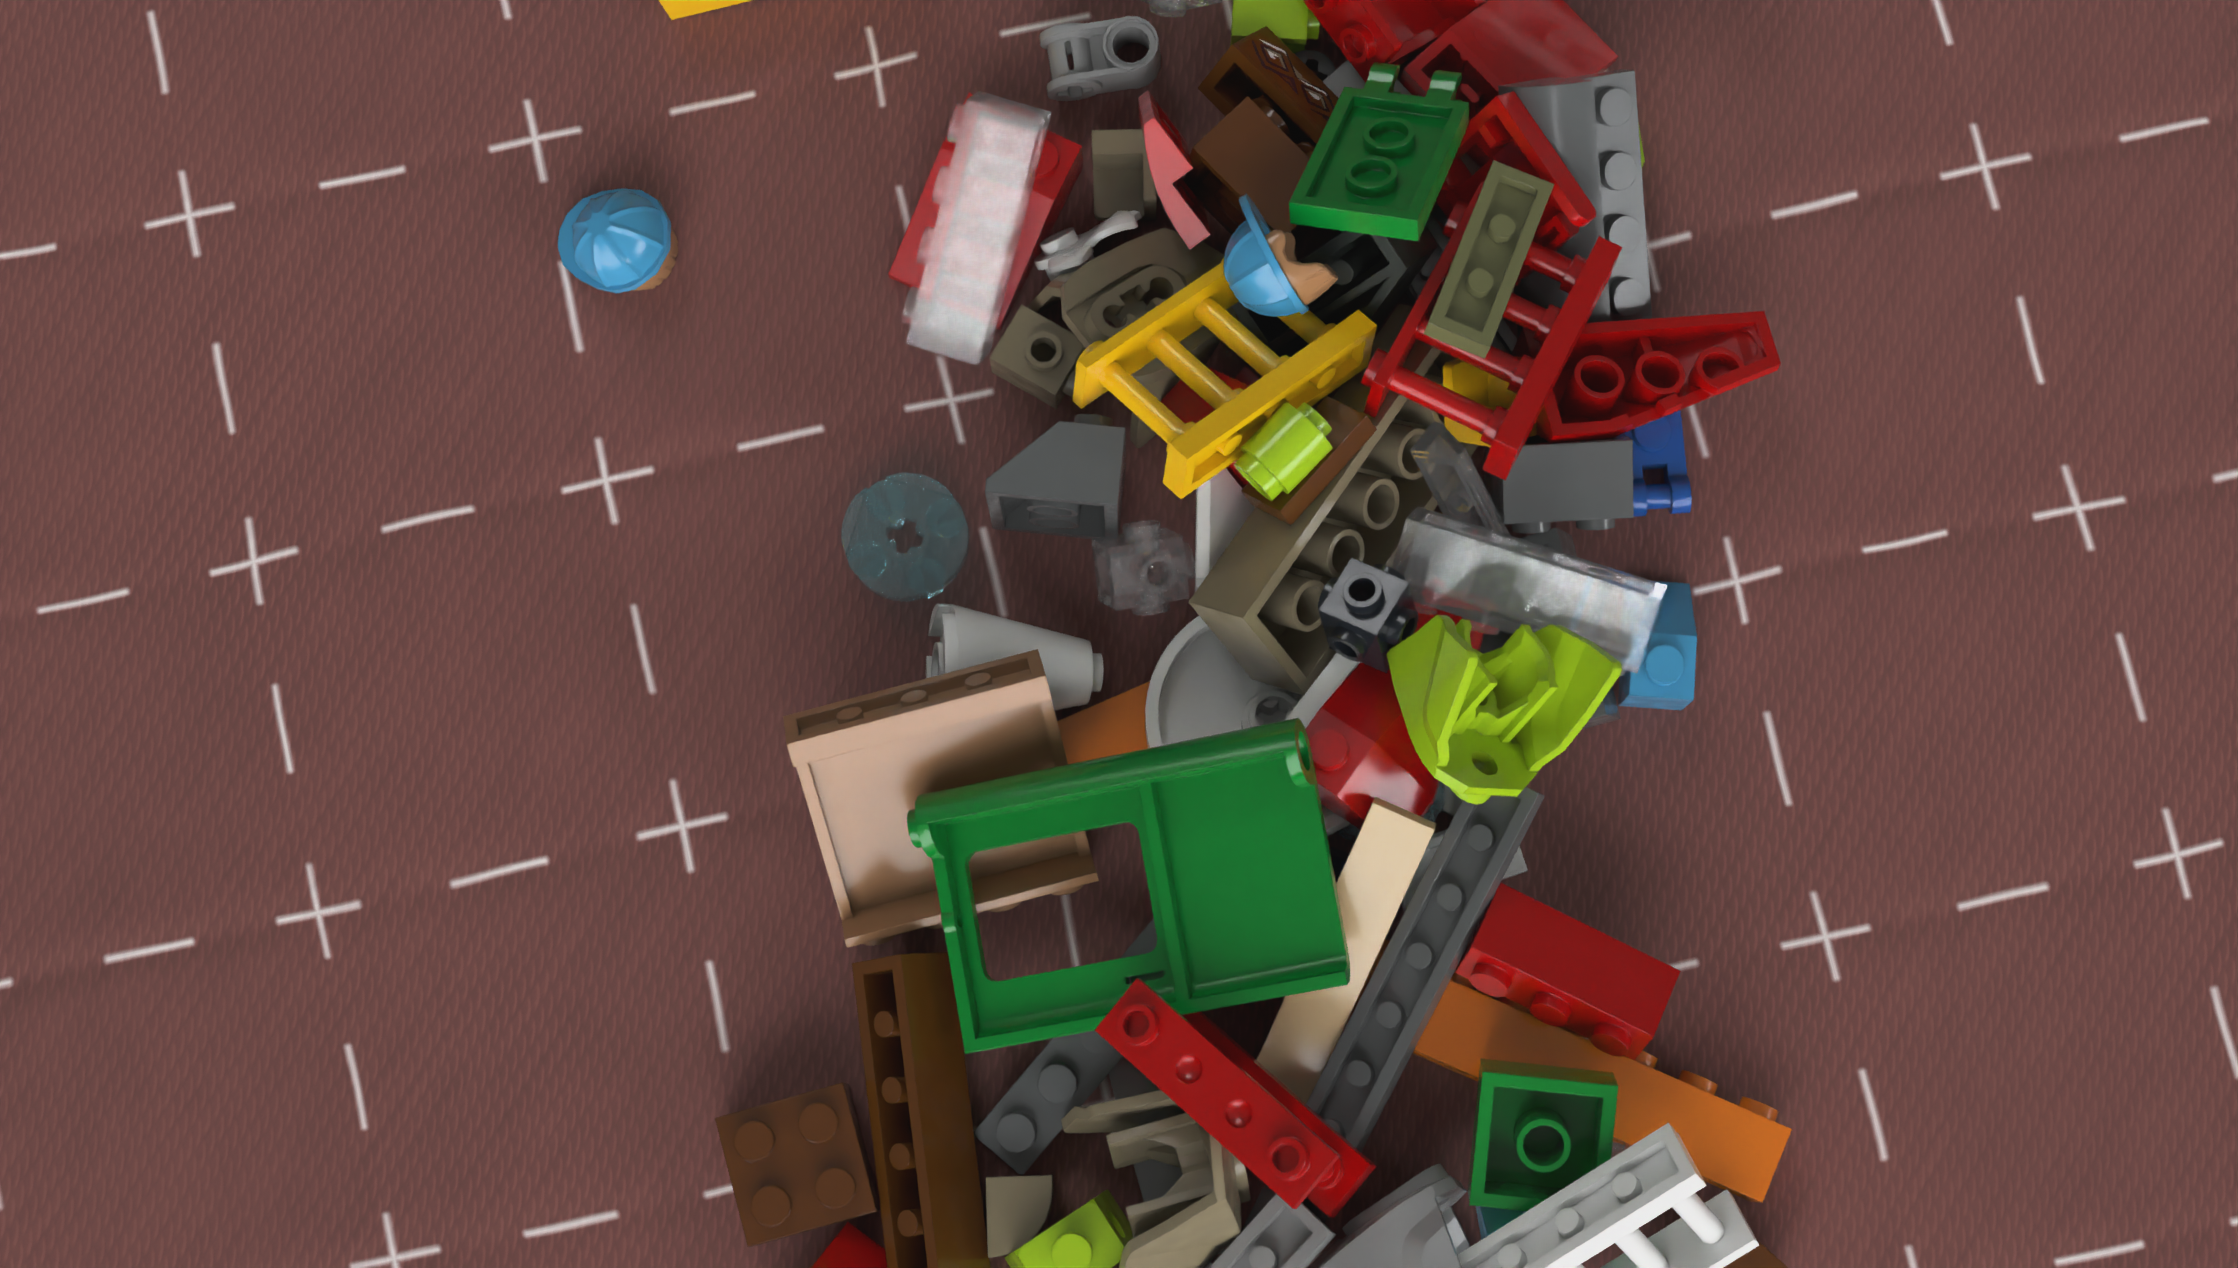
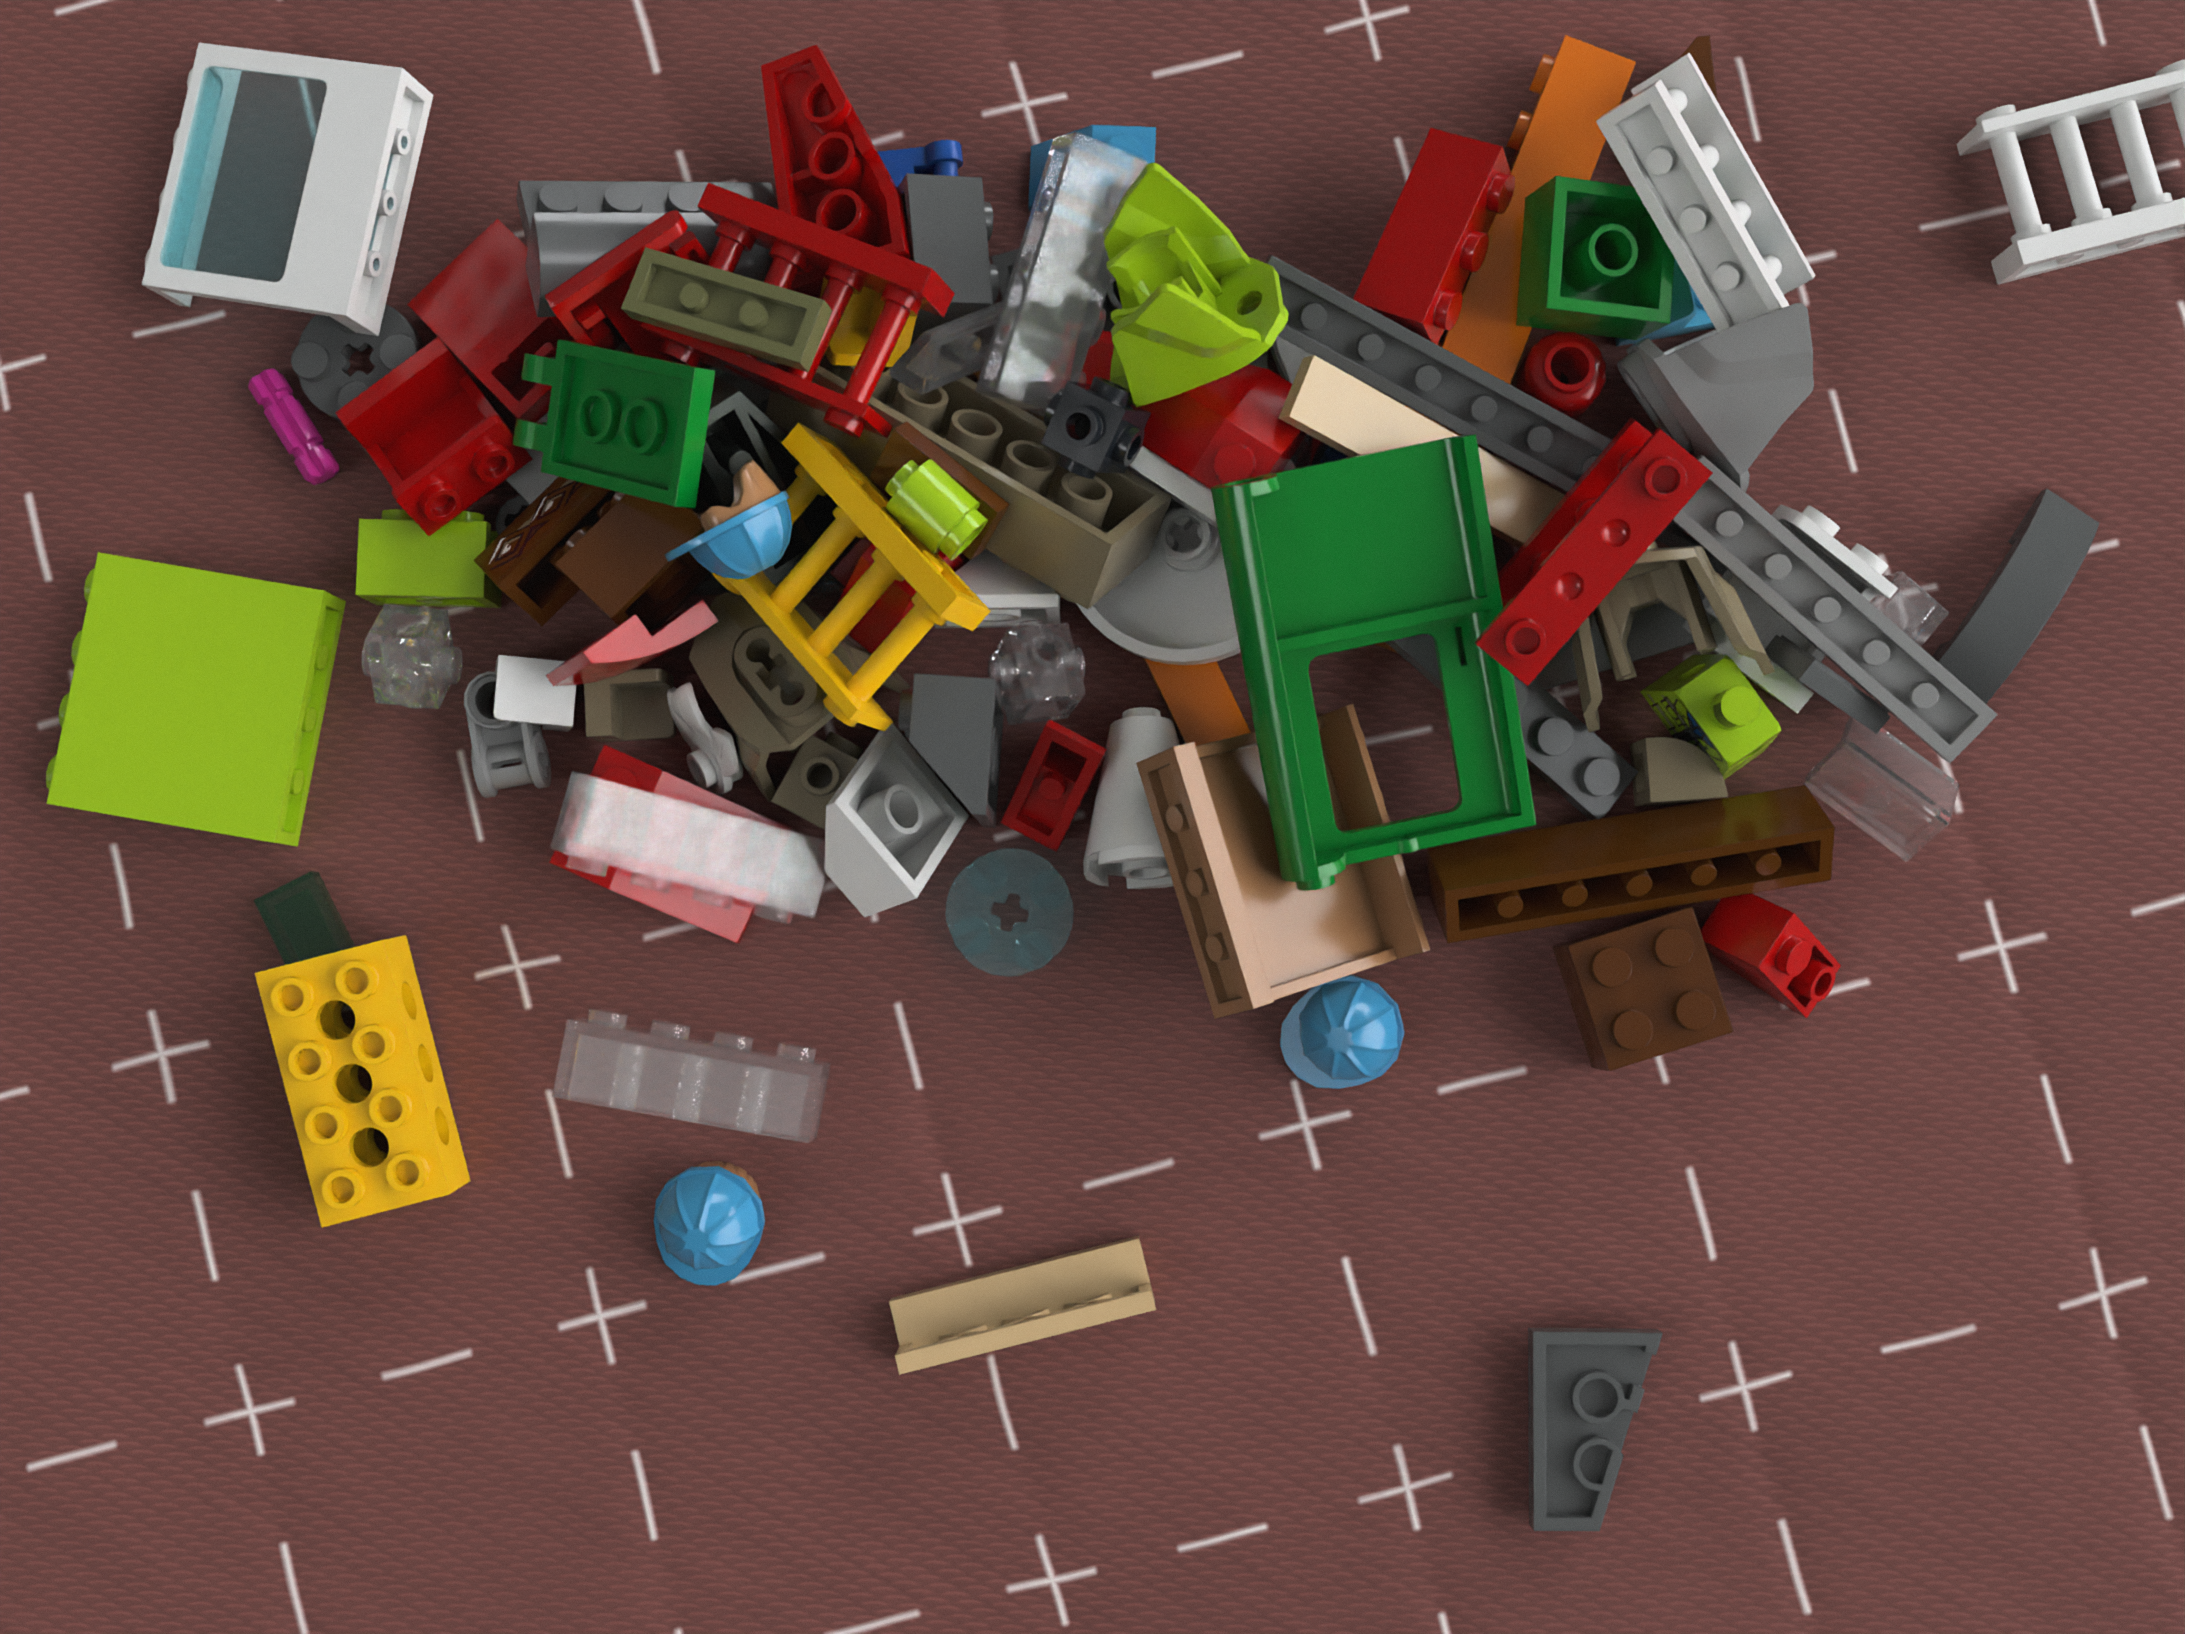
camera: 90 degrees left, 5 degrees up
none -> white panel [493,655,576,732]
none -> clear brick [552,1008,831,1143]
none -> white slope [824,723,969,917]
none -> tan fence [889,1235,1156,1375]
none -> red slope [1000,719,1107,852]
none -> dark azure piece [1280,974,1405,1089]
none -> red head [1517,331,1606,419]
none -> dark grey wing [1528,1327,1663,1531]

